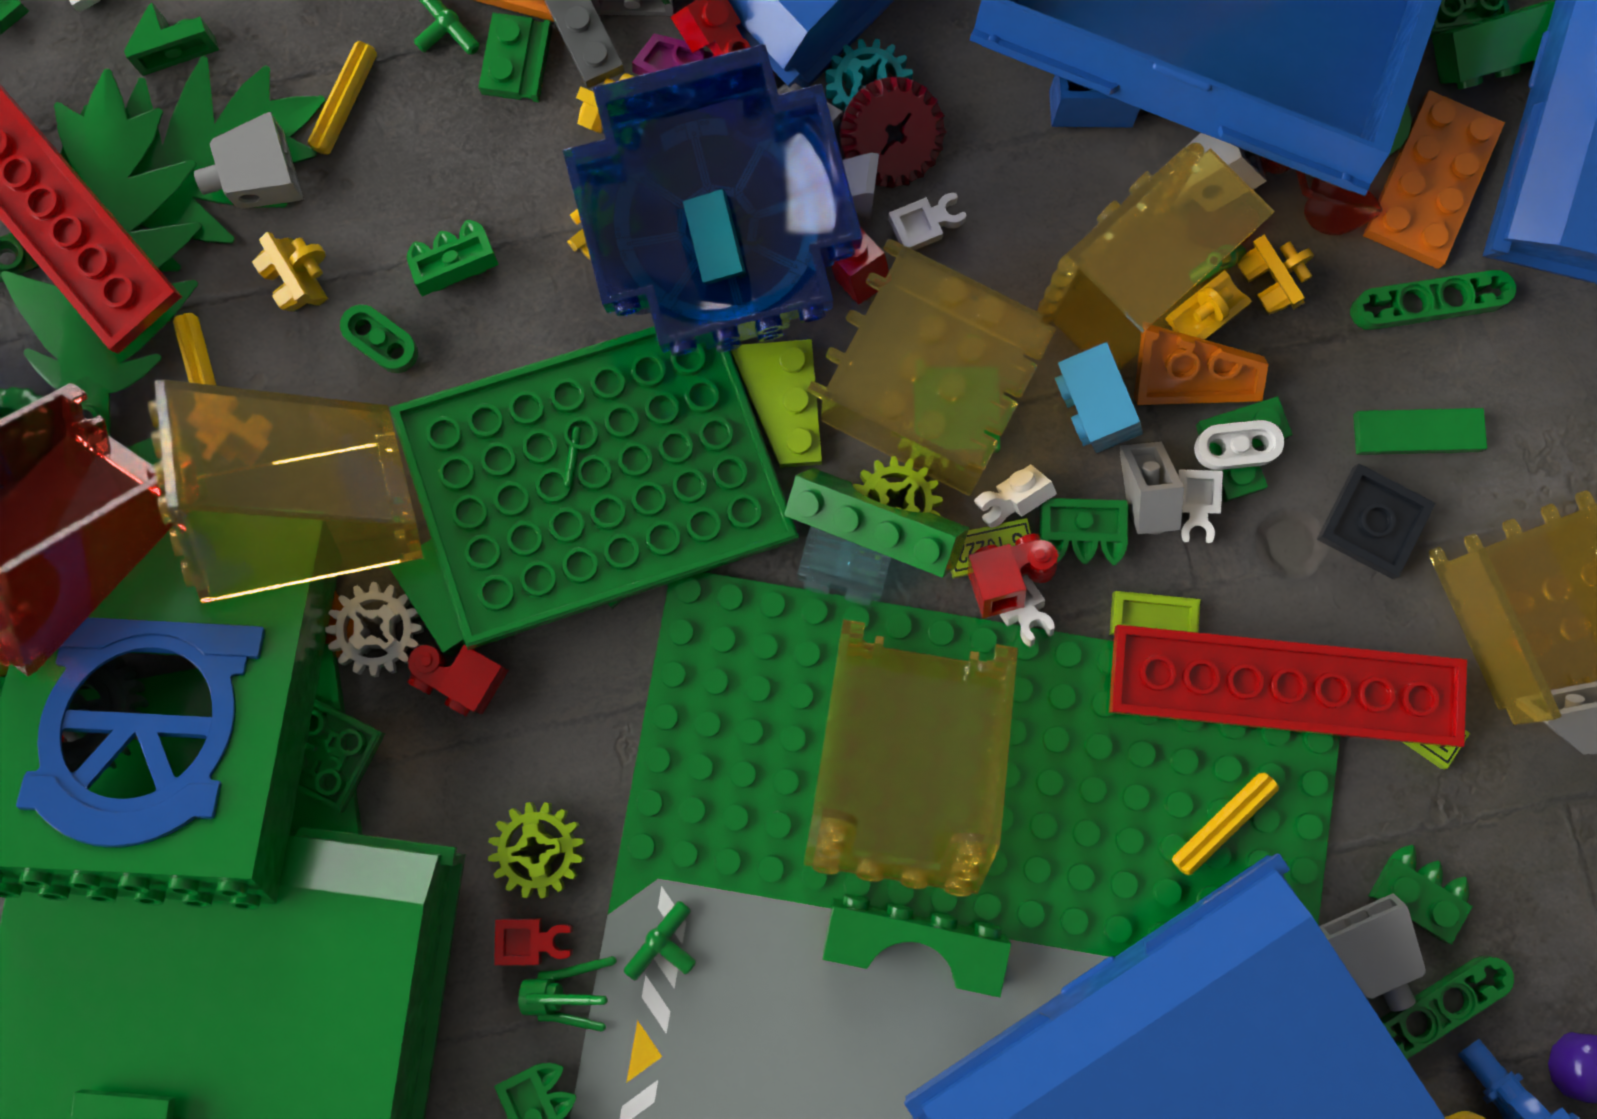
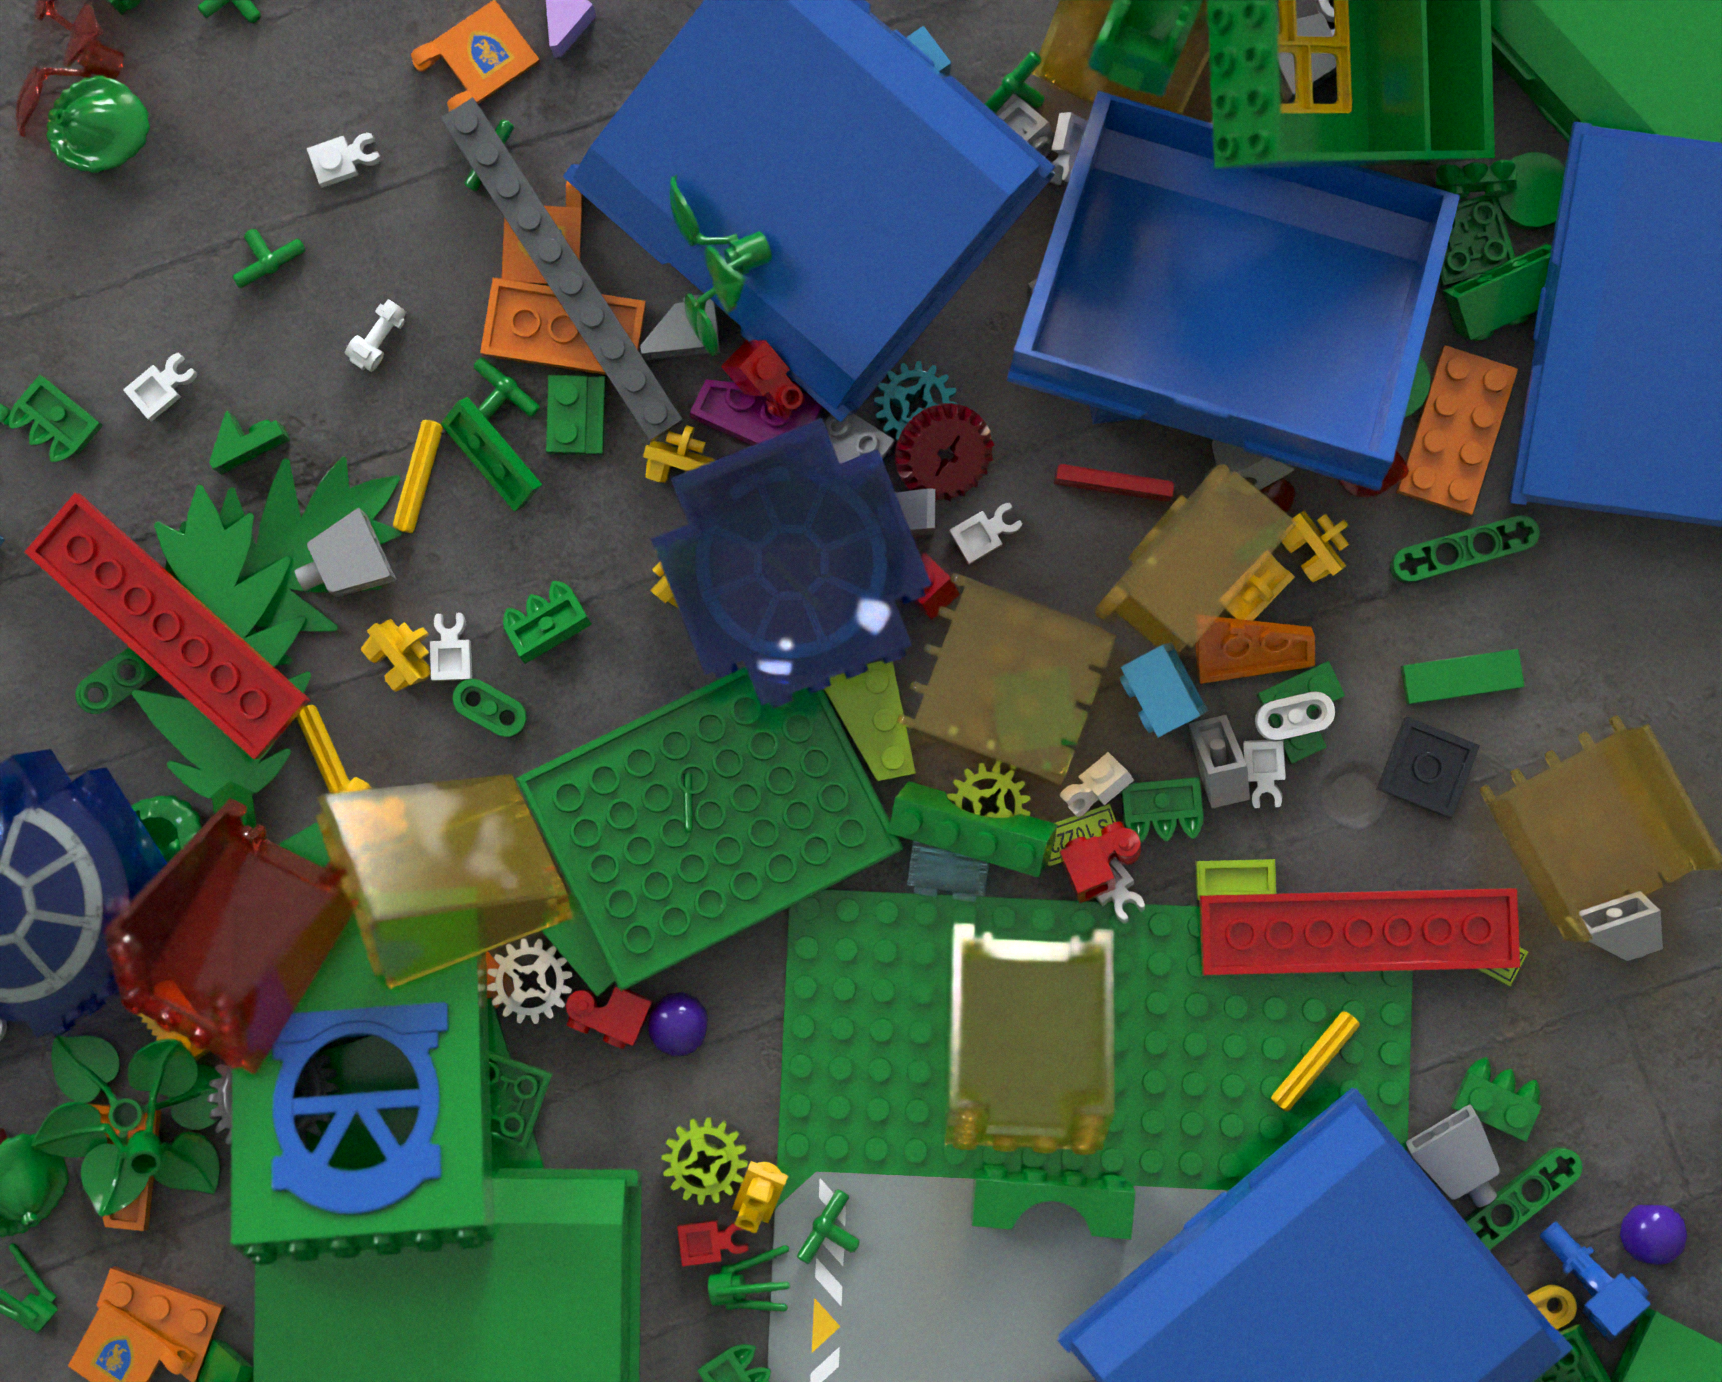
camera: 10 degrees left, 5 degrees up
teal tile [683,189,746,285] -> none
none -> white plate [430,613,472,681]
none -> green plate [441,397,542,512]
none -> dark purple hair [648,992,708,1057]
none -> yellow hips [732,1161,788,1233]
none -> red tile [1054,464,1174,502]

